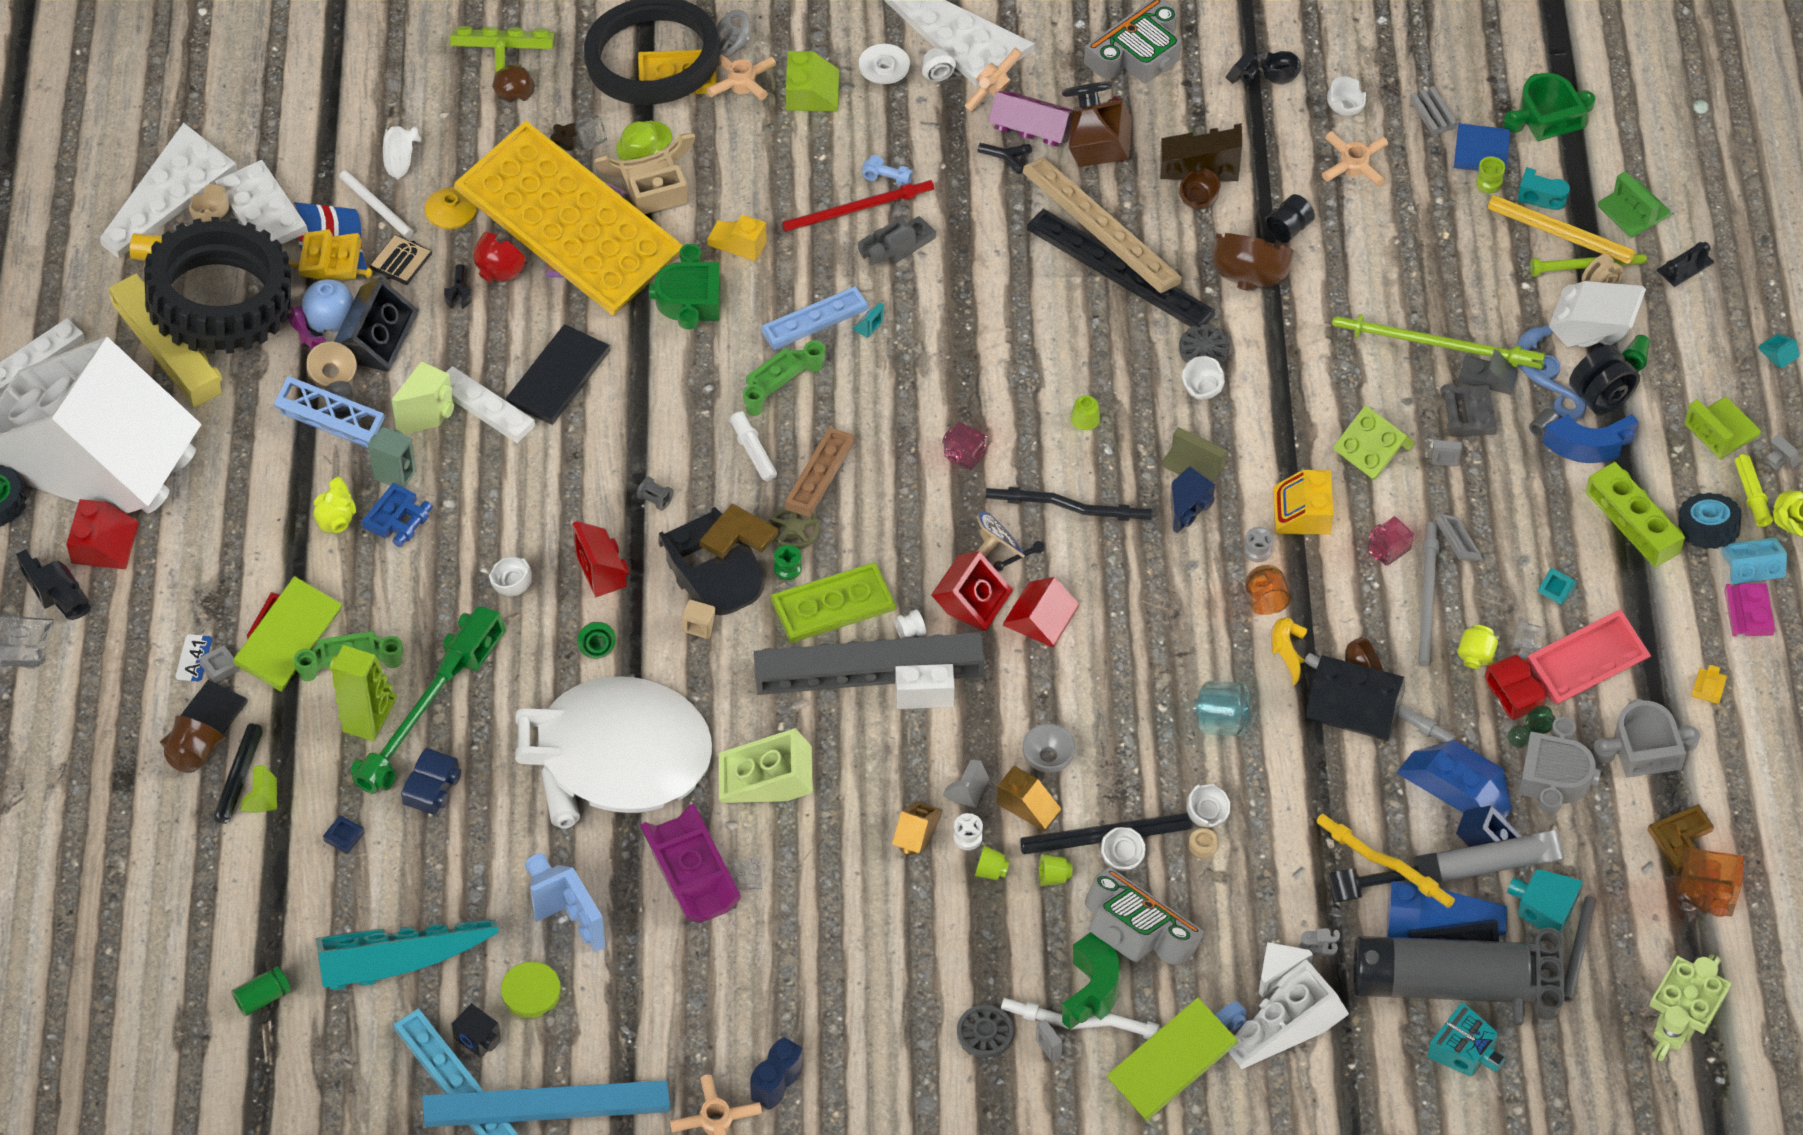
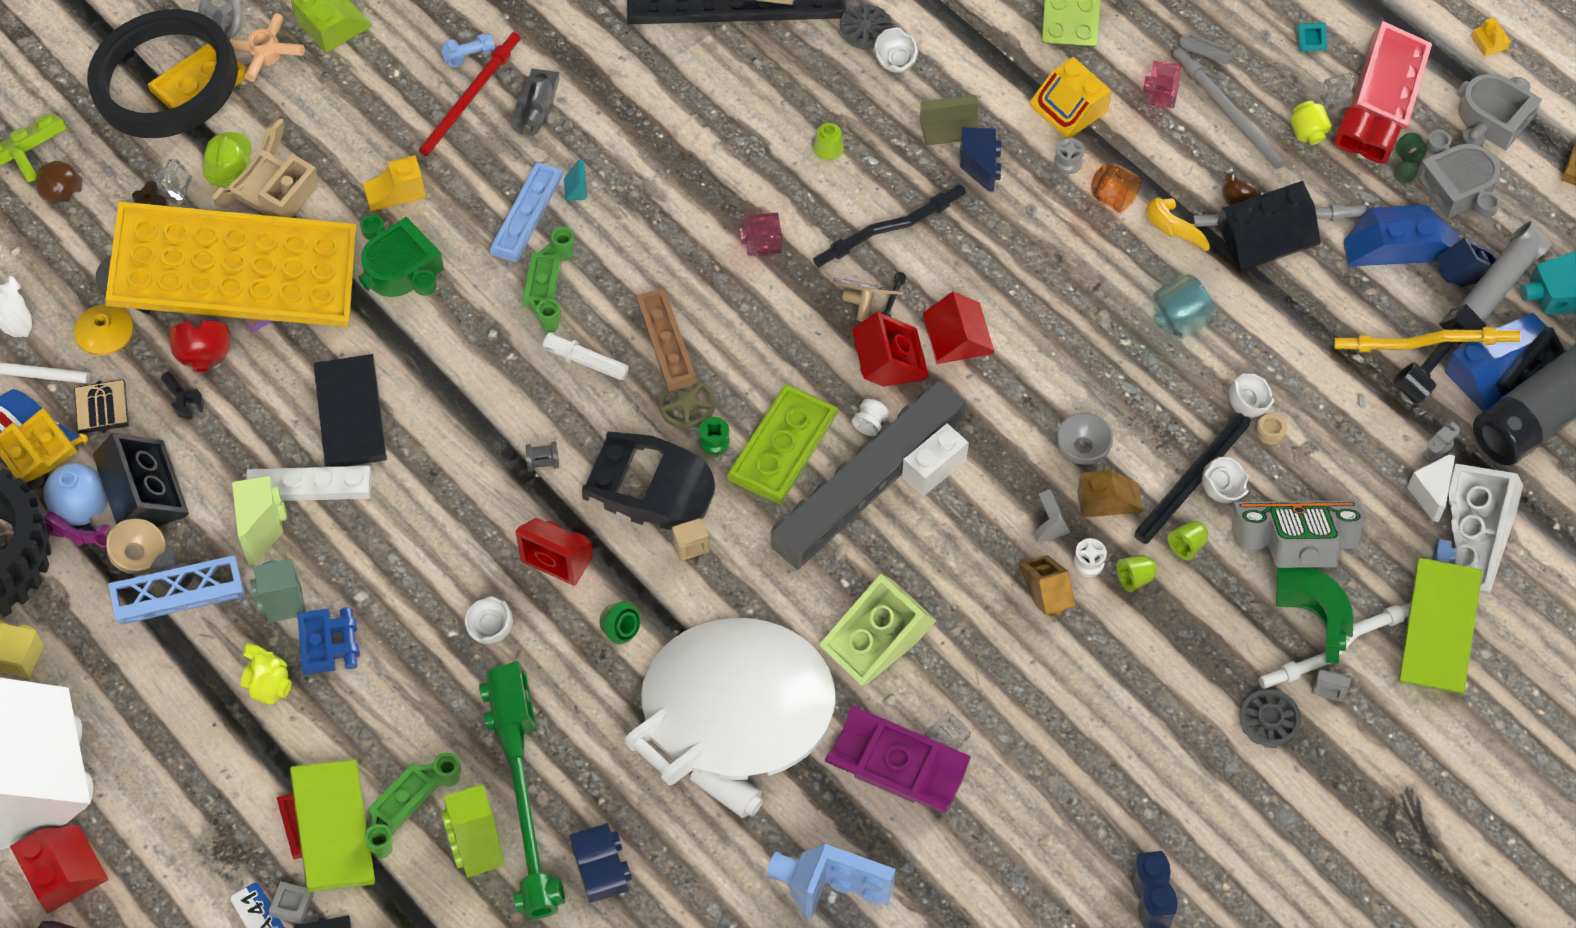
camera: 40 degrees left, 5 degrees up
pearl gold tile [700,503,778,559] -> none

